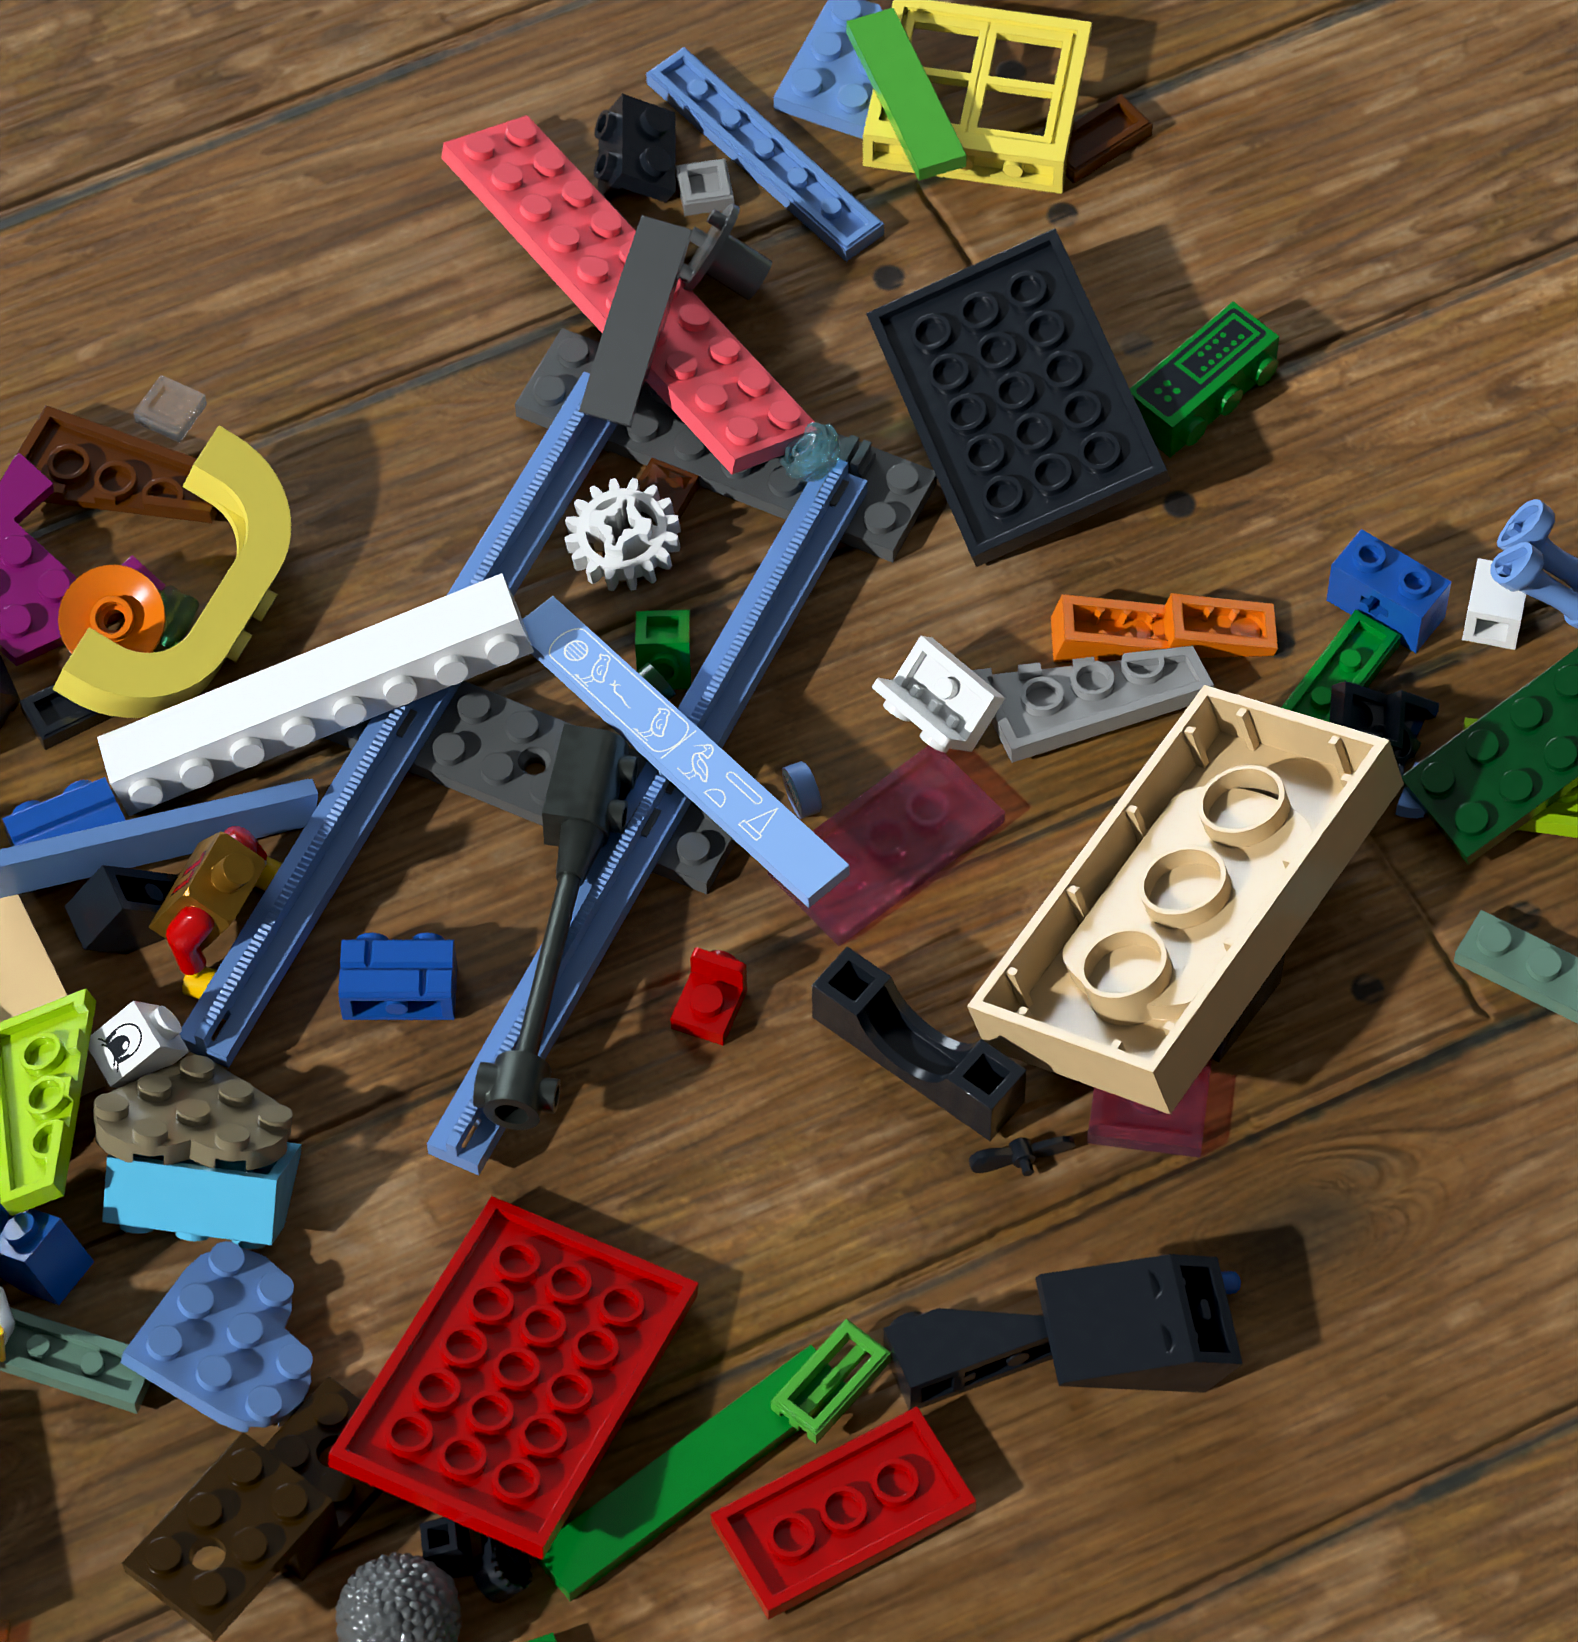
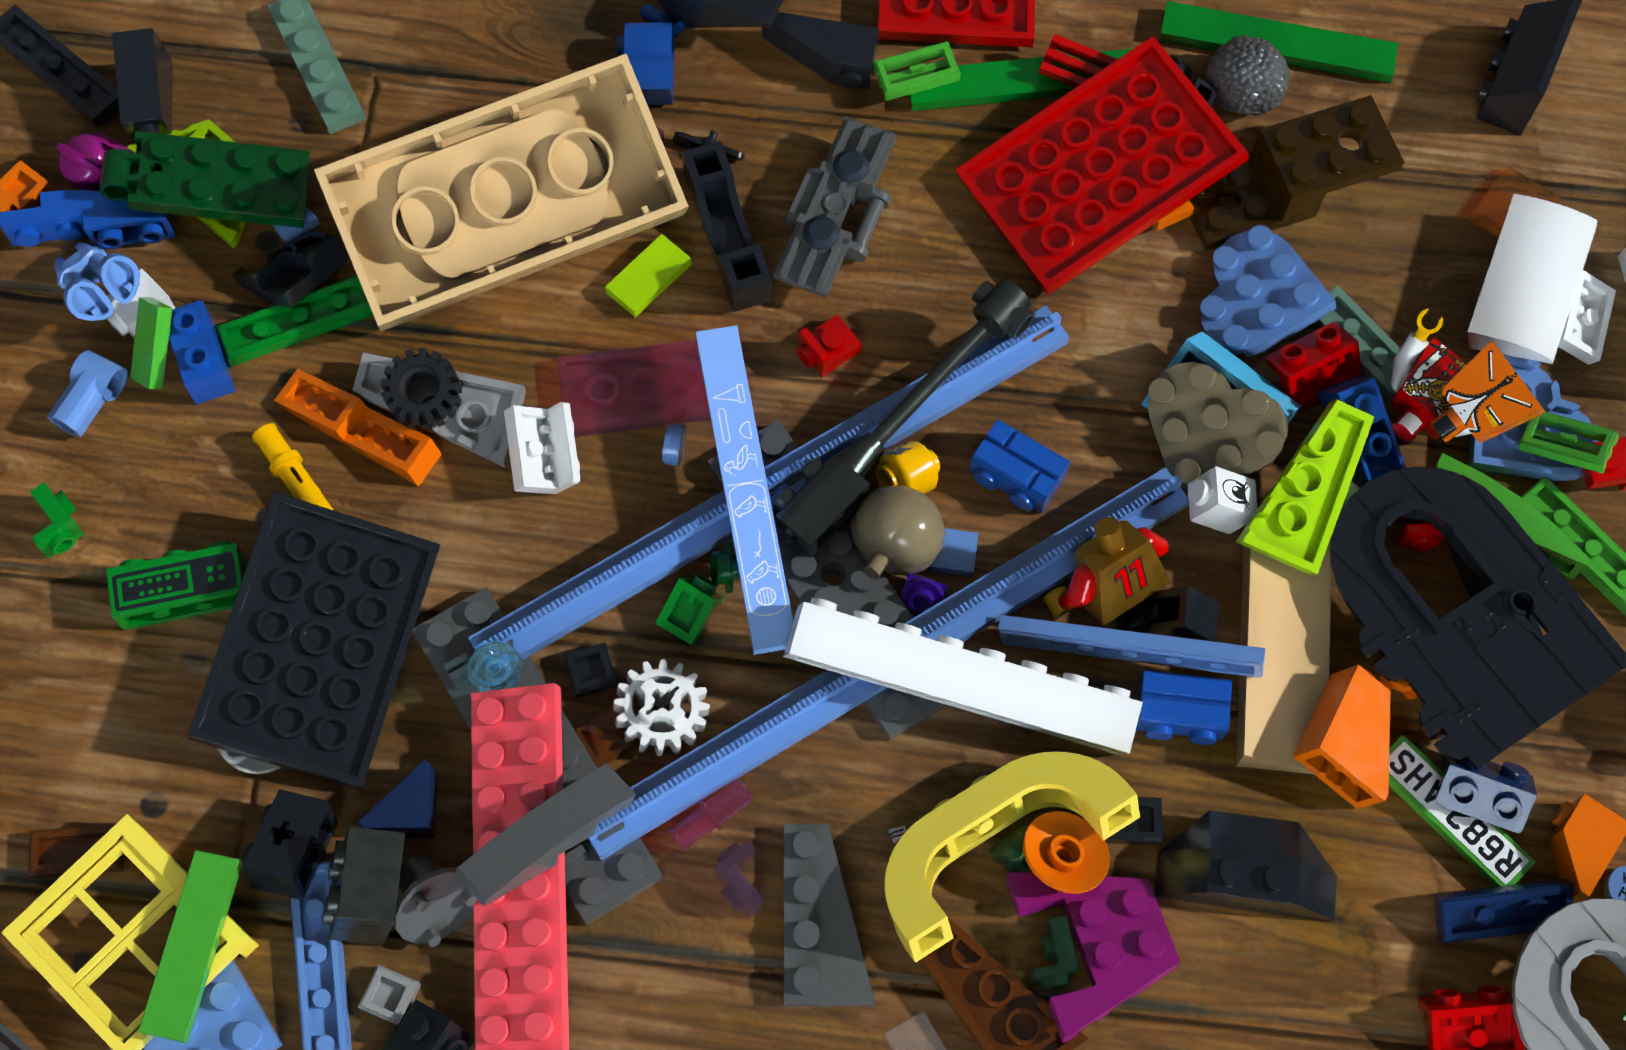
camera: 150 degrees left, 10 degrees up
none -> green bracket [30,482,84,558]
none -> medium blue piece [47,350,128,437]
none -> bright green tile [130,297,172,389]
none -> black brick [242,789,338,901]
none -> yellow pin [252,423,333,510]
none -> pearl dark grey brick [322,826,405,945]
none -> dark blue slope [358,760,438,838]
none -> black tyre [381,348,462,431]
none -> black tile [564,642,618,699]
none -> lime tile [605,234,692,318]
none -> blue brick [617,22,674,105]
none -> clear pink axle [667,780,753,853]
none -> clear purple bracket [714,840,764,918]
none -> dark grey piece [773,116,897,298]
none -> dark grey wing [784,824,876,1007]
none -> dark tan piece [850,485,946,579]
none -> yellow head [875,441,940,495]
none -> white piece [889,825,907,843]
none -> dark purple plate [901,574,949,616]
none -> medium blue tile [930,528,979,578]
none -> clear green bracket [1029,916,1079,990]
none -> red tile [1038,34,1118,88]
none -> red bracket [1266,322,1362,413]

